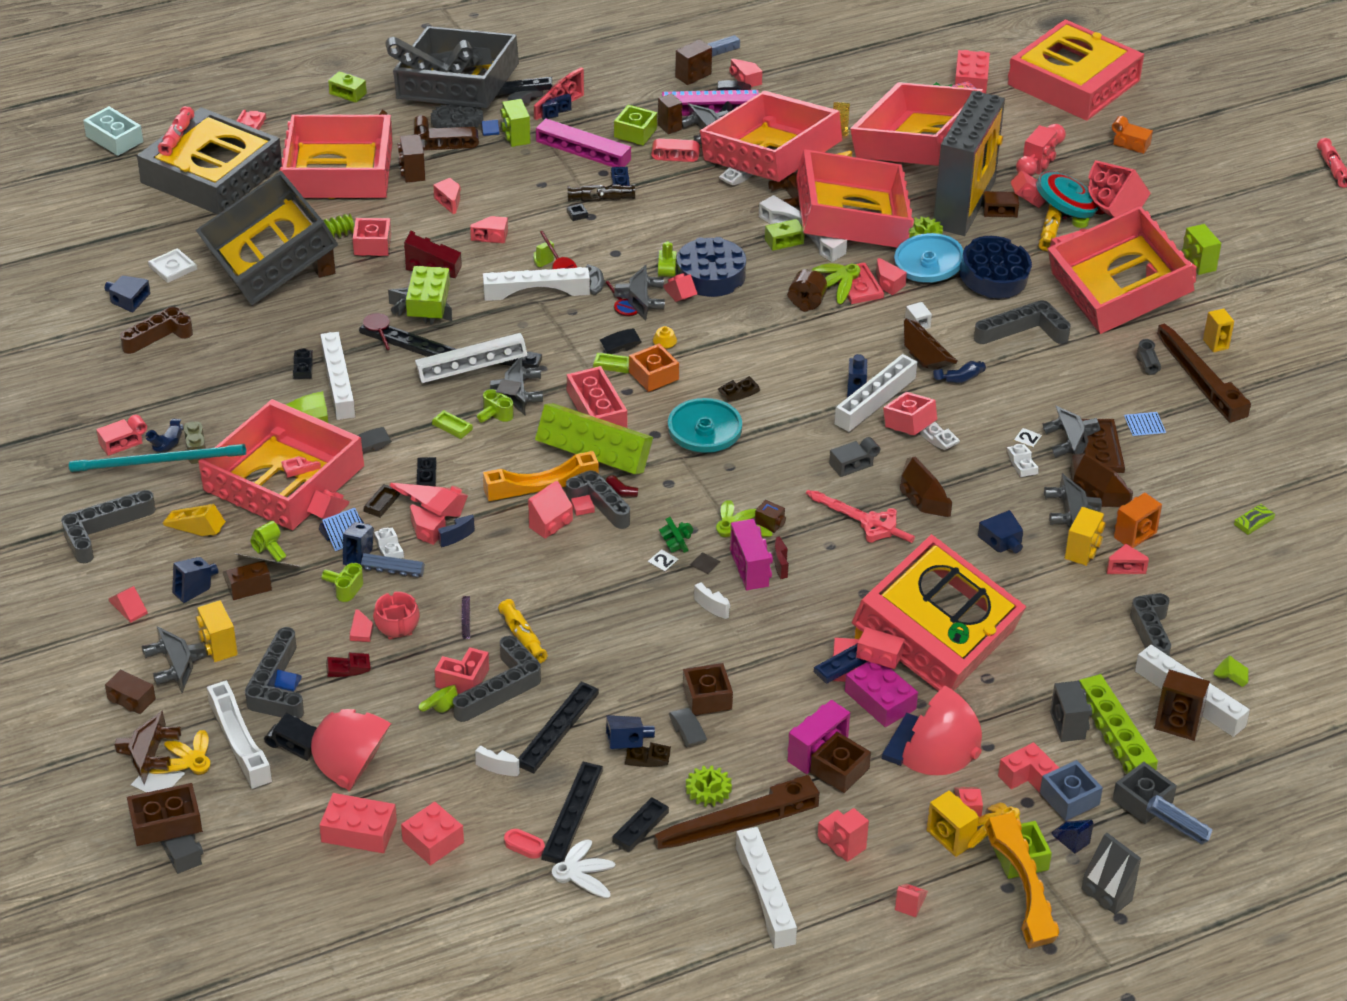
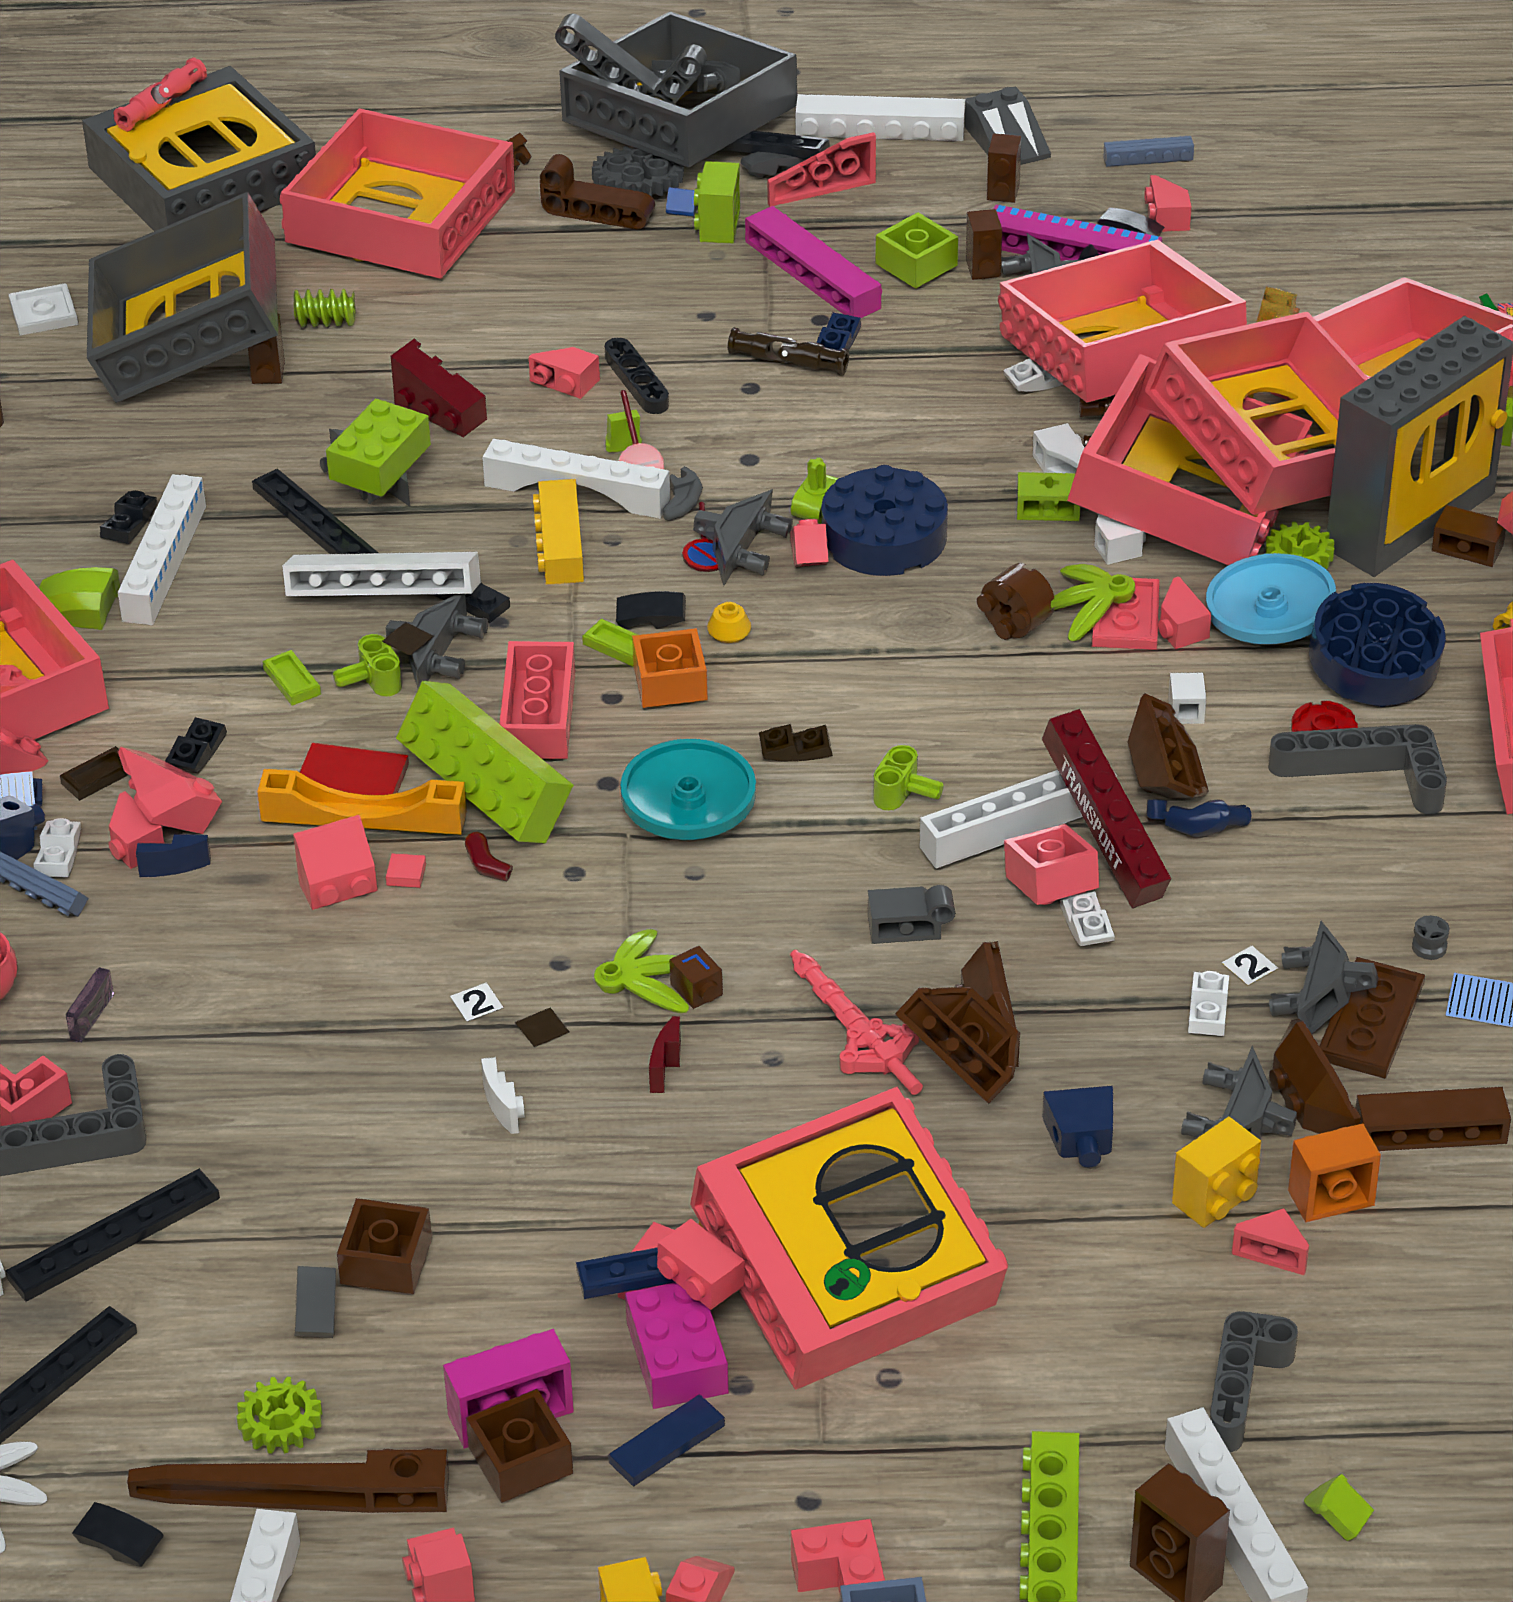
camera: 25 degrees right, 0 degrees up
light aqua brick [83,106,143,156] -> none
coral plate [236,110,266,130] -> none
lime brick [328,71,367,103] -> none
coral brick [353,218,391,256] -> none
dark grey slope [357,427,392,453] -> none
piece [363,313,390,350] -> none
reddish brown brick [397,134,425,183] -> none
coral slope [433,178,461,214] -> none
yellow piece [498,599,548,663] -> none
dark blue slope [542,94,572,120] -> none
dark grey beam [566,470,630,529] -> none
black tile [567,204,588,221] -> none
dark blue torso [606,715,655,749] -> none
black plate [612,797,669,852] -> none
dark brown slope [624,742,671,767] -> none
coral beam [651,139,700,162] -> none
green hips [659,517,693,553] -> none
reddish brown brick [675,39,712,85] -> none
dark pink brick [730,519,773,591] -> none
dark blue torso [847,354,867,398] -> none
coral brick [902,686,982,775] -> none
dark grey brick [1050,681,1092,742] -> none
none -> black slope [72,1502,164,1567]
none -> red tile [300,743,409,795]
none -> yellow brick [533,479,584,585]
none -> black beam [604,338,669,414]
none -> white brick [796,94,965,141]
none -> lime beam [873,745,944,811]
none -> reddish brown wedge [895,987,1021,1104]
none -> dark grey slope [965,86,1051,165]
none -> reddish brown brick [987,133,1021,203]
none -> dark red brick [1042,709,1171,909]
none -> coral door [1144,311,1369,515]
none -> red tile [1291,701,1358,732]
none -> reddish brown brick [1356,1087,1511,1151]
none -> dark grey wheel [1412,915,1450,960]

